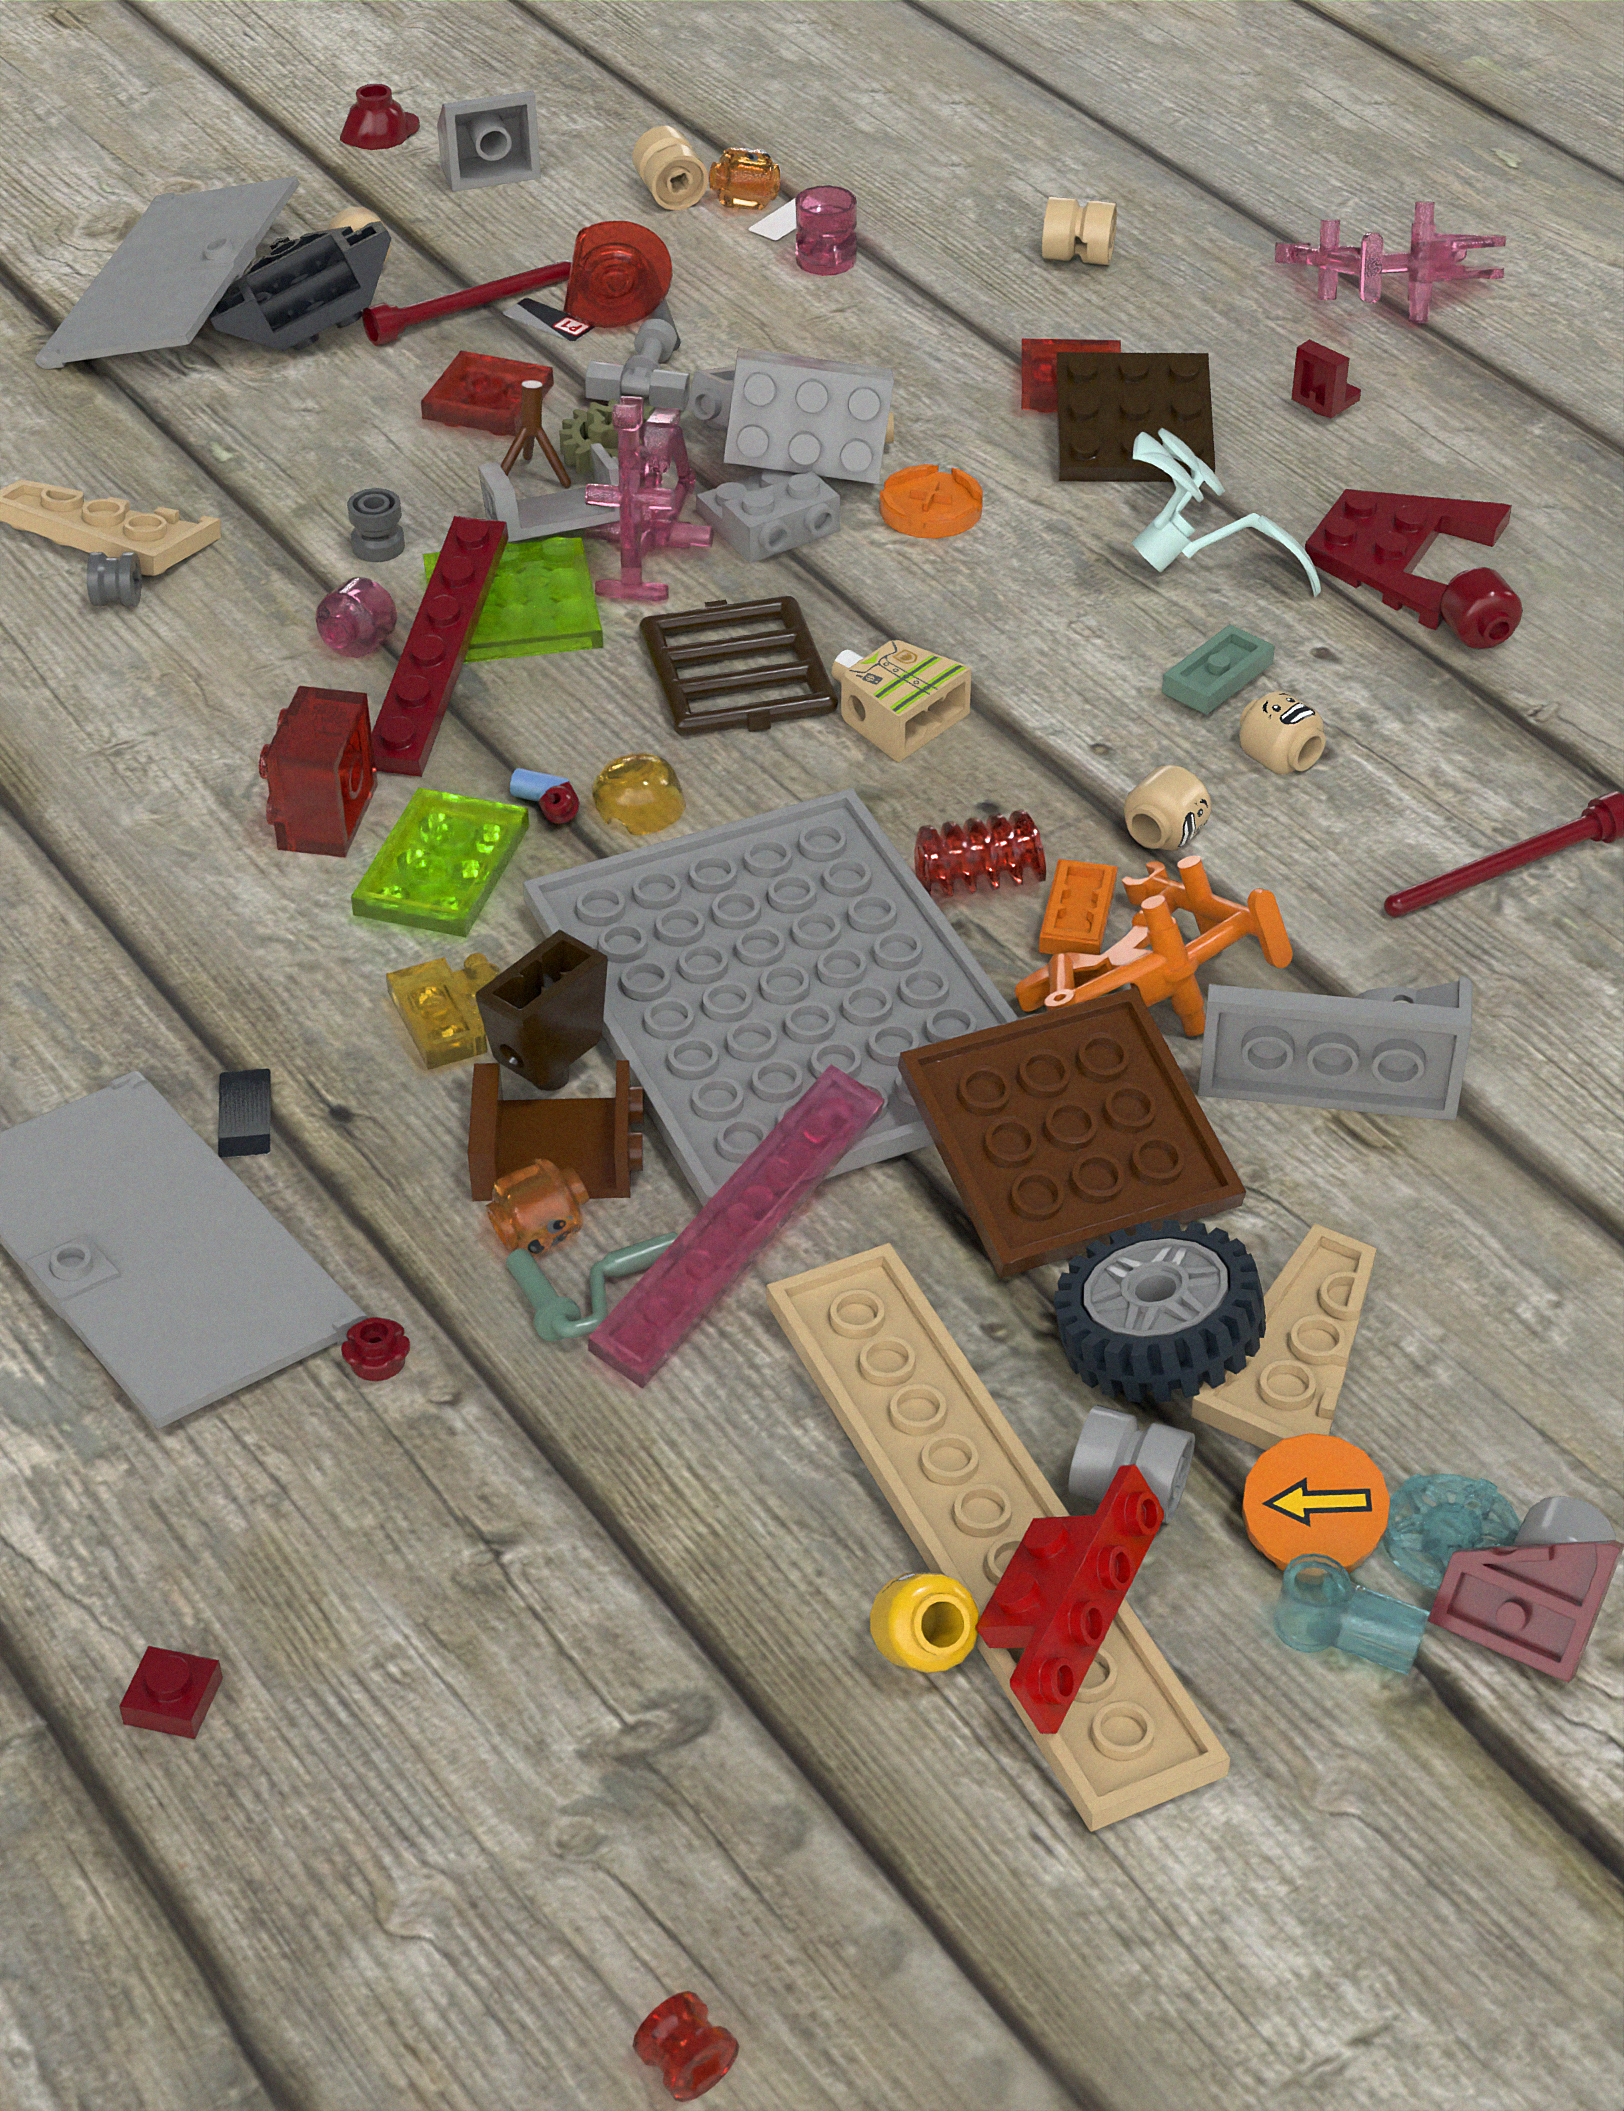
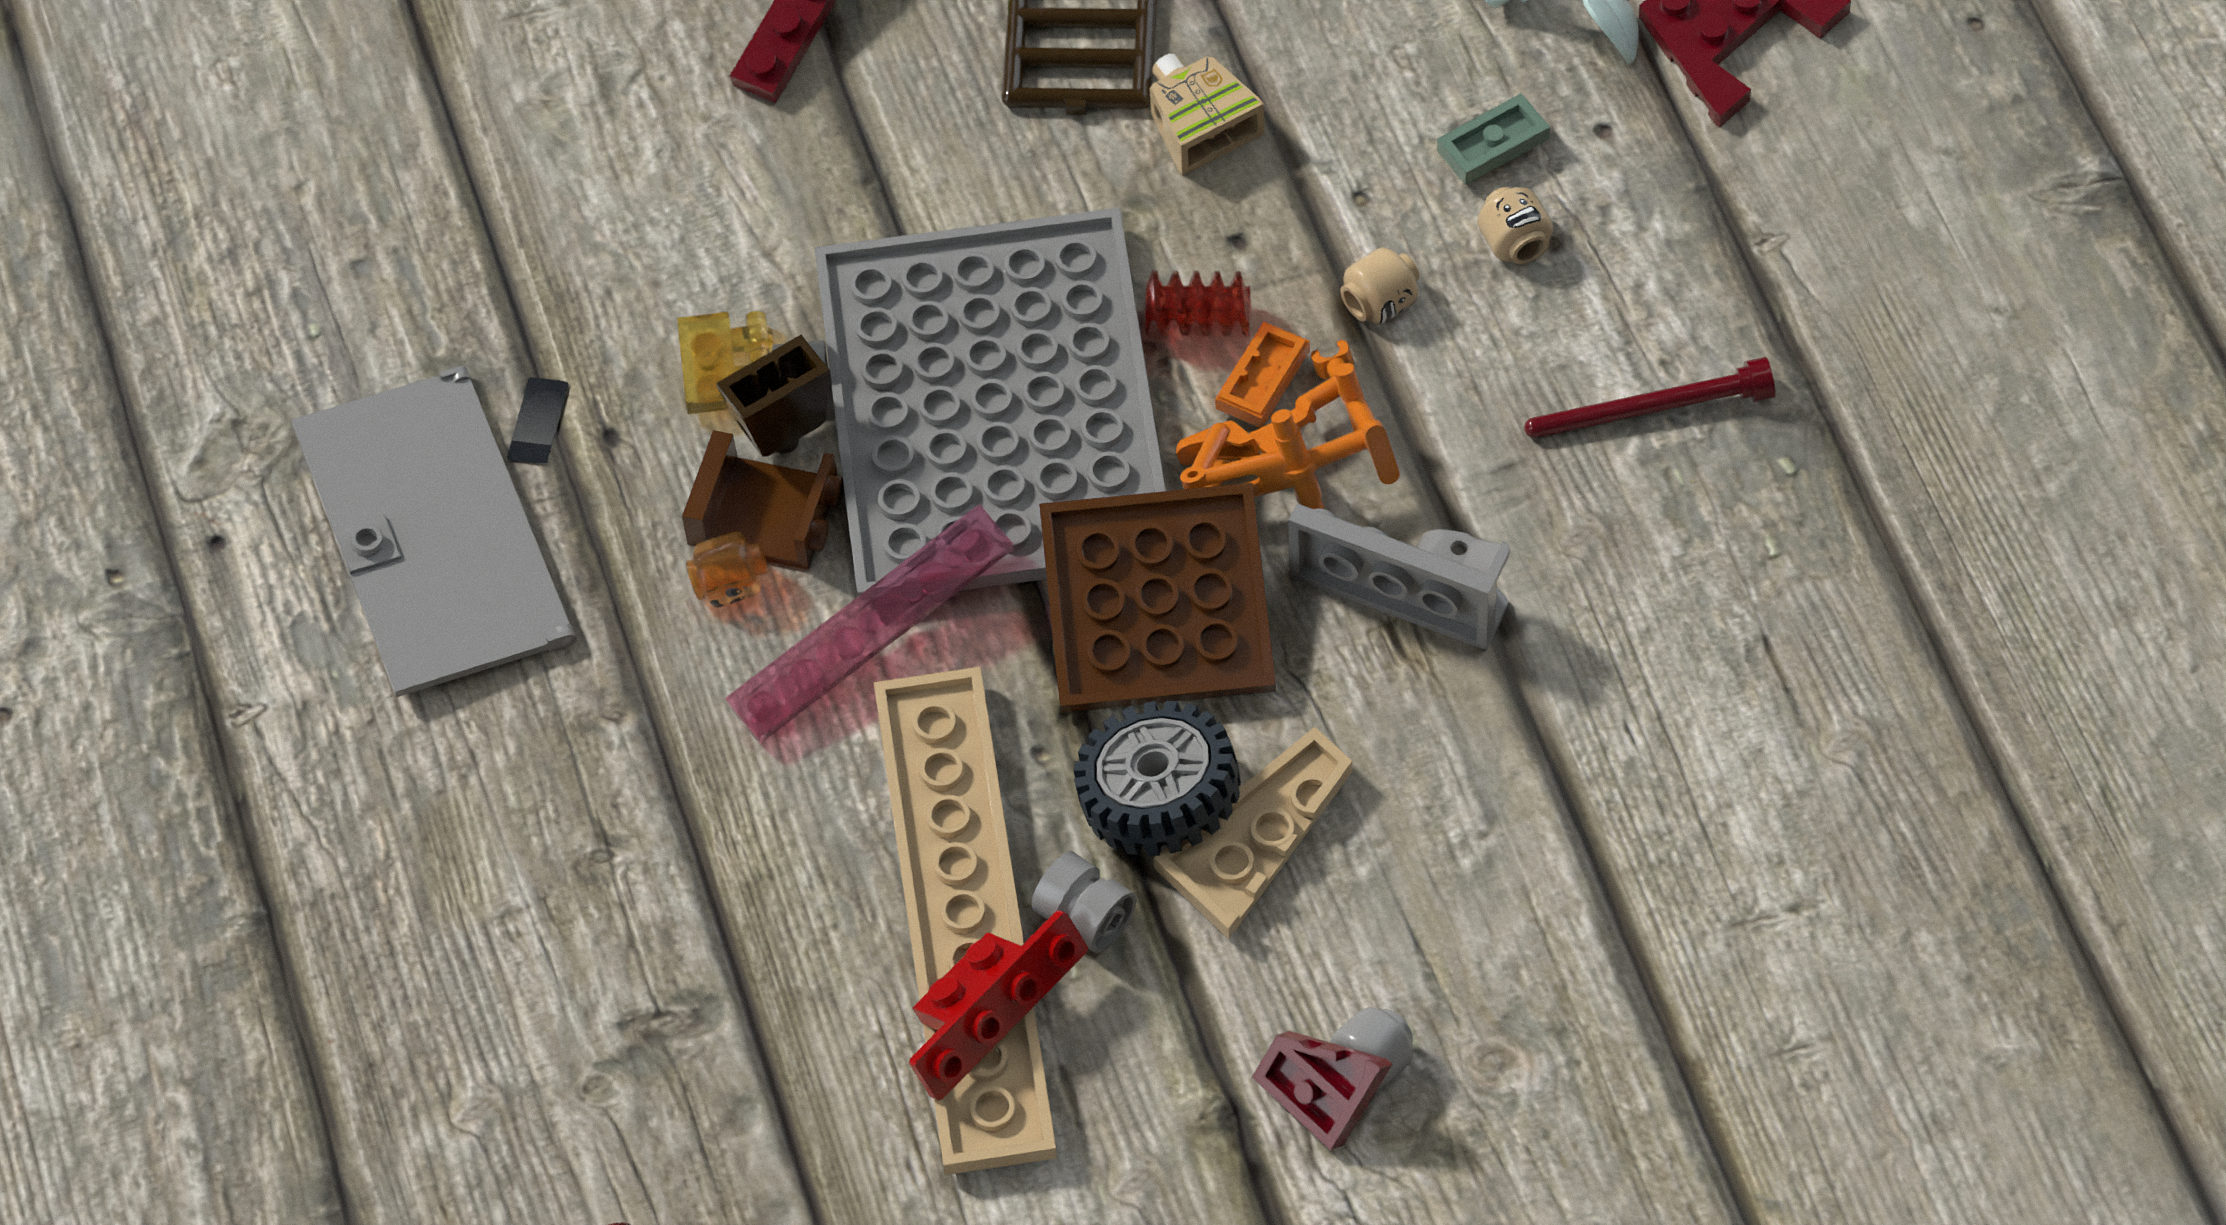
camera: 20 degrees right, 15 degrees up
dark red plate [119,1646,223,1739] -> none
clear red brick [259,686,378,858] -> none
dark red plate [341,1317,410,1381] -> none
clear neon green plate [351,787,530,938] -> none
sand green piece [506,1231,683,1341] -> none
arm [510,768,580,824] -> none
clear yellow hair [591,751,686,835] -> none
yellow head [870,1572,979,1673] -> none
orange tile [1242,1433,1390,1580] -> none
clear light blue piece [1273,1553,1431,1675] -> none
clear light blue wheel [1382,1474,1521,1590] -> none
dark red head [1440,567,1523,650] -> none

